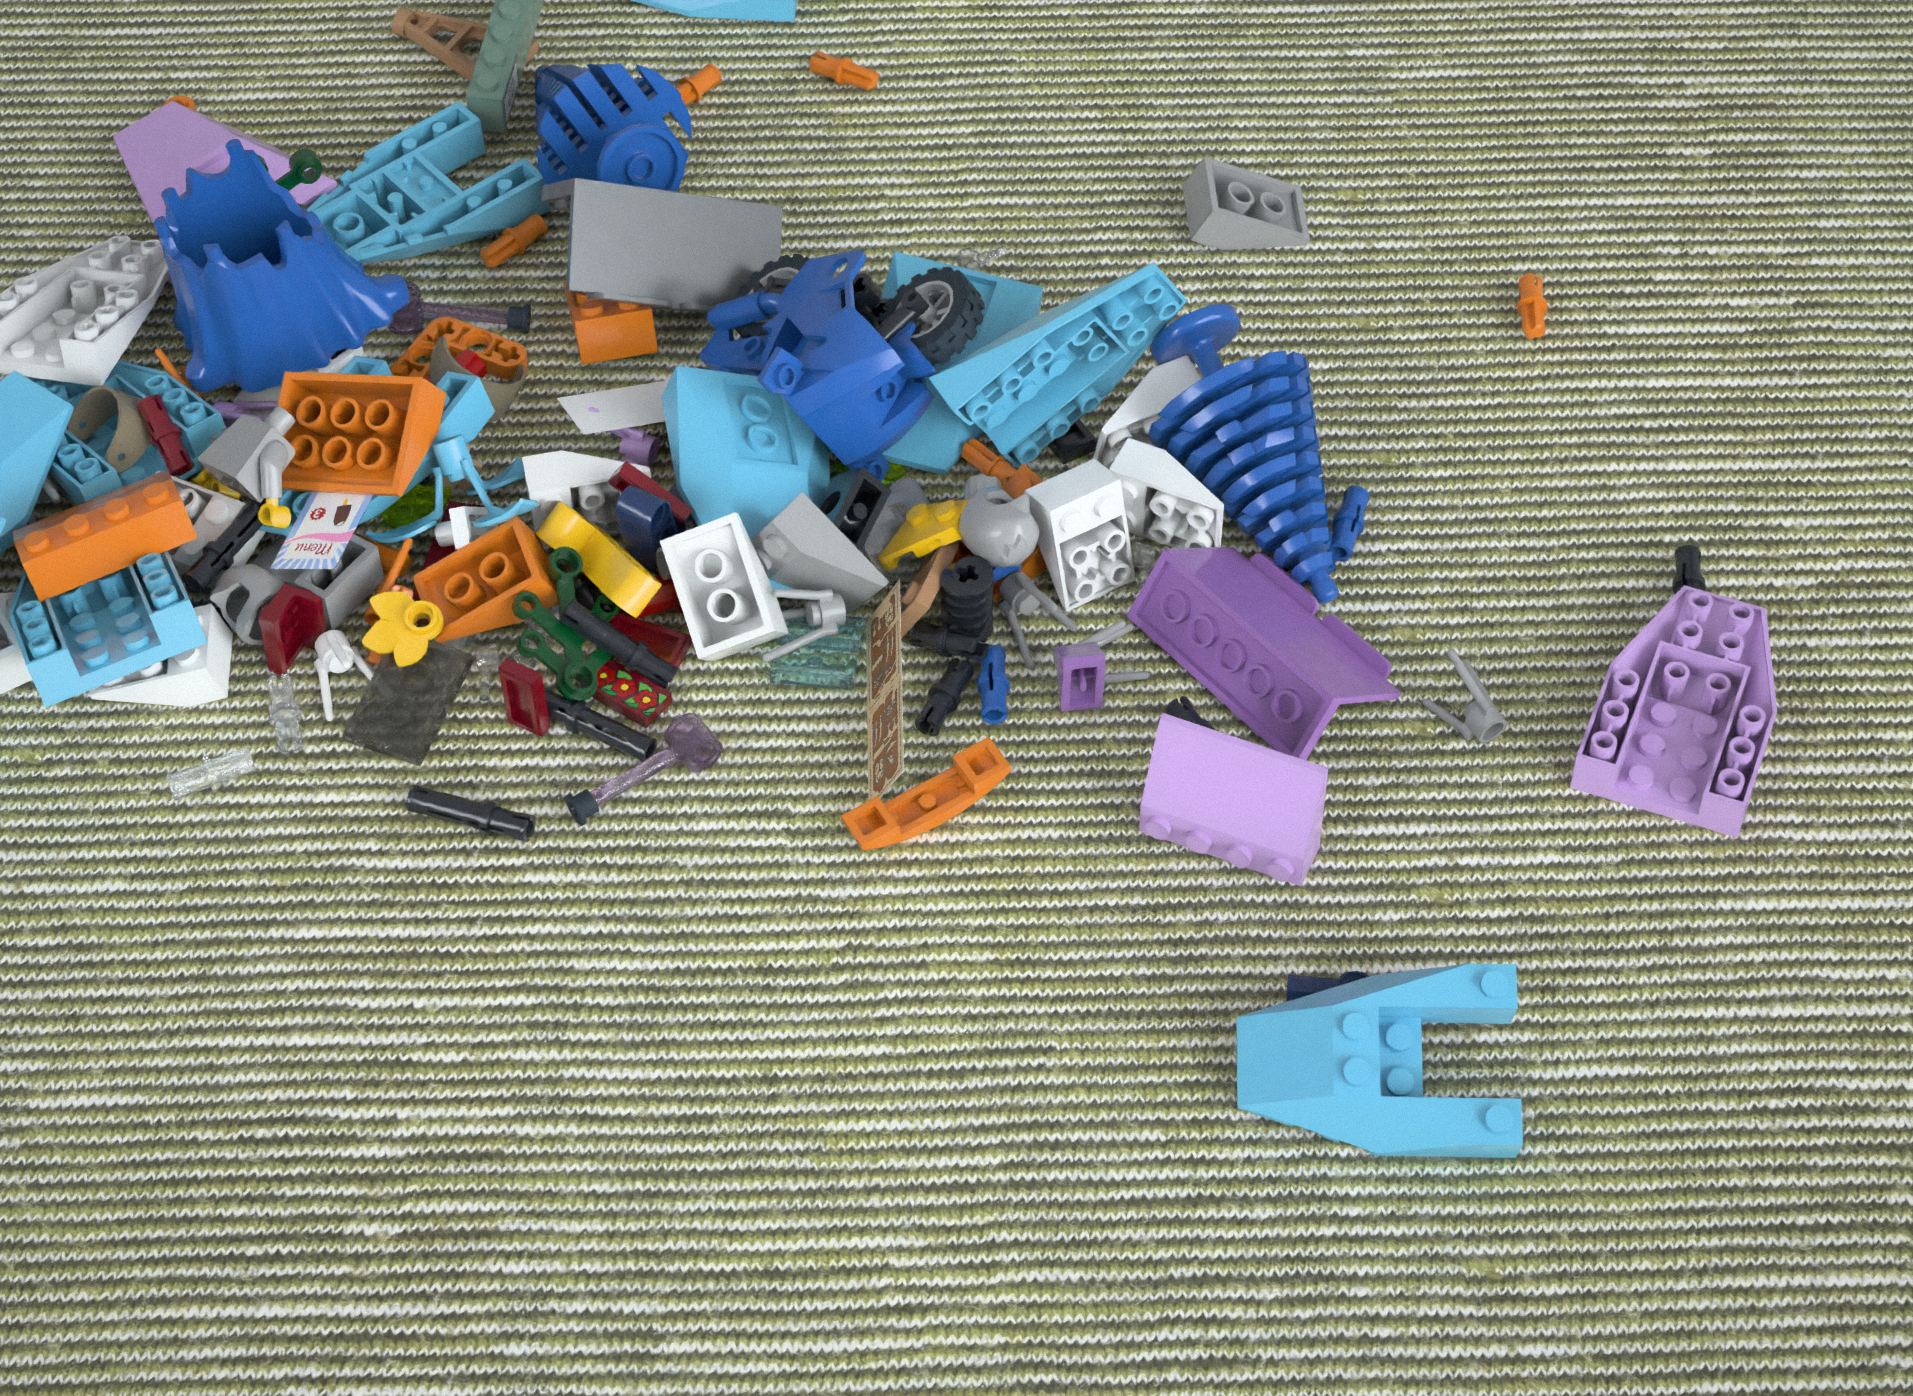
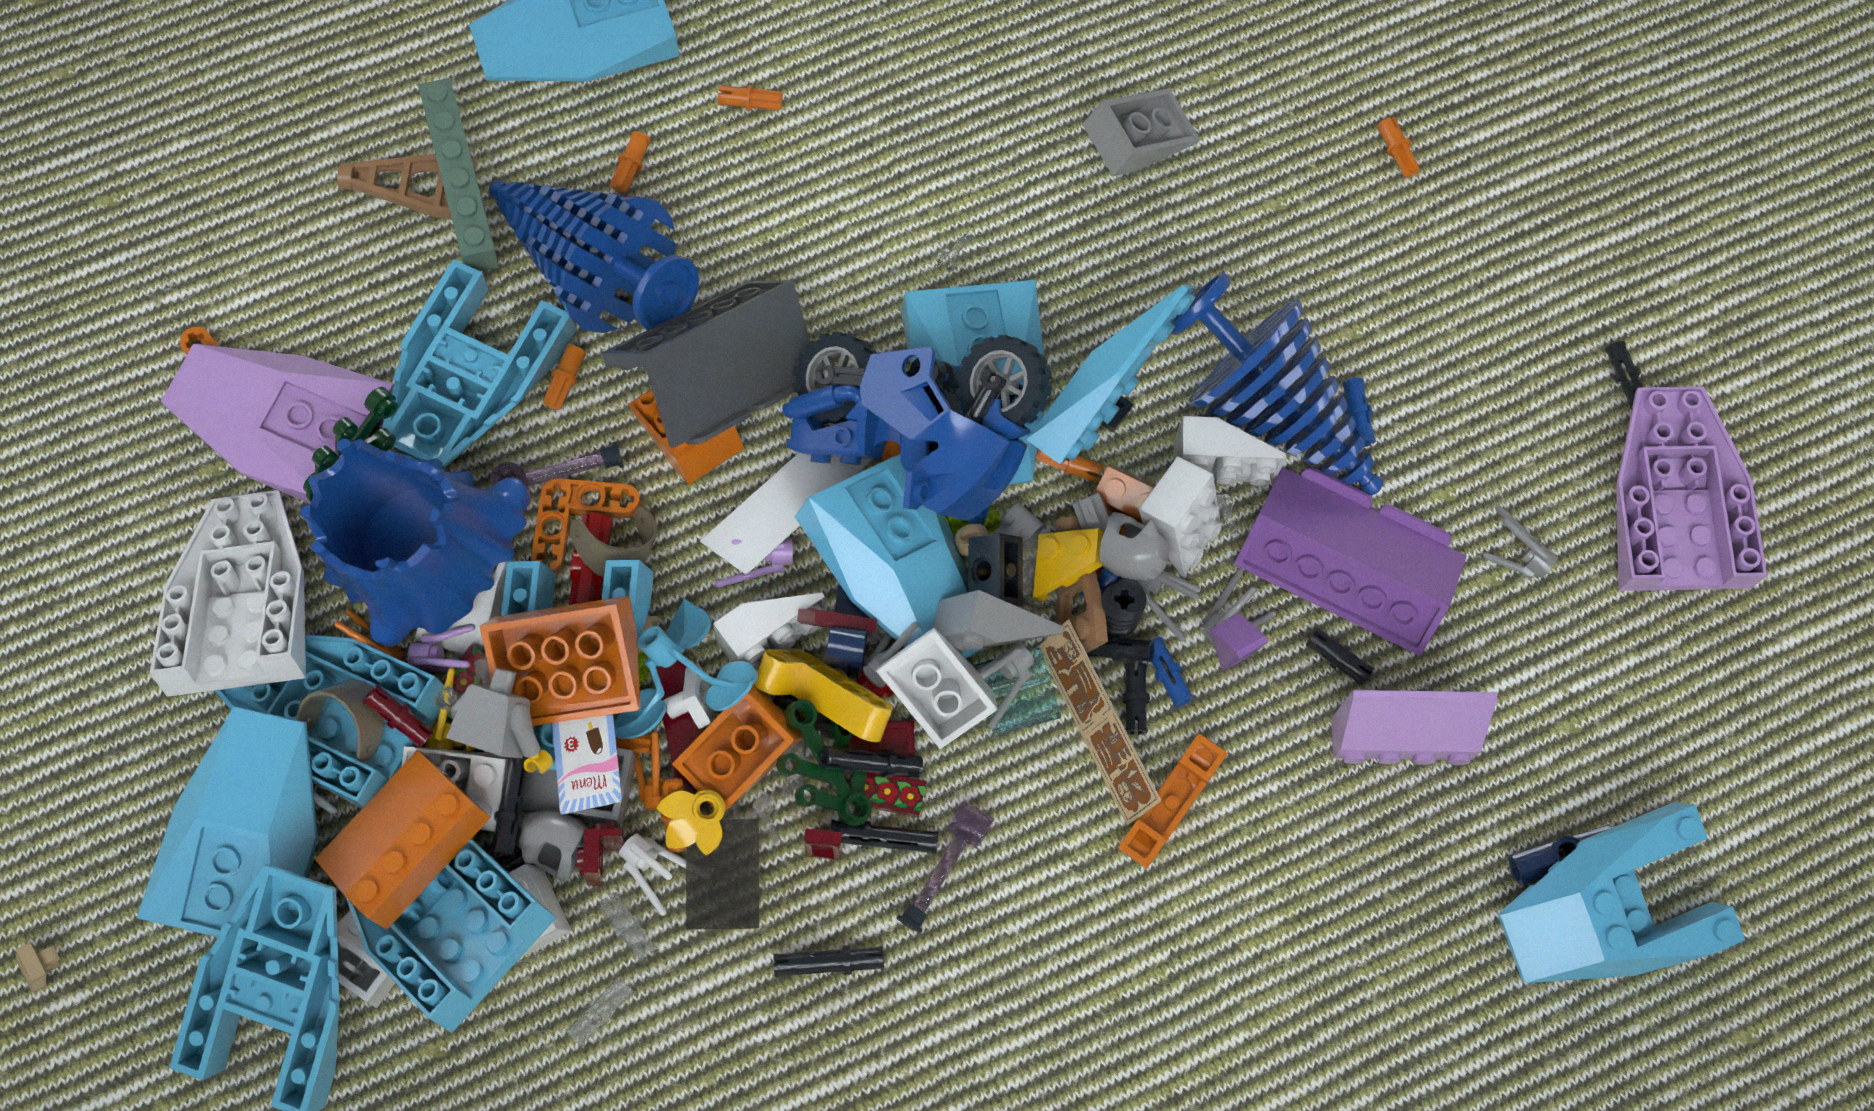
camera: 30 degrees left, 20 degrees up
white slope [1093,355,1201,470] -> none

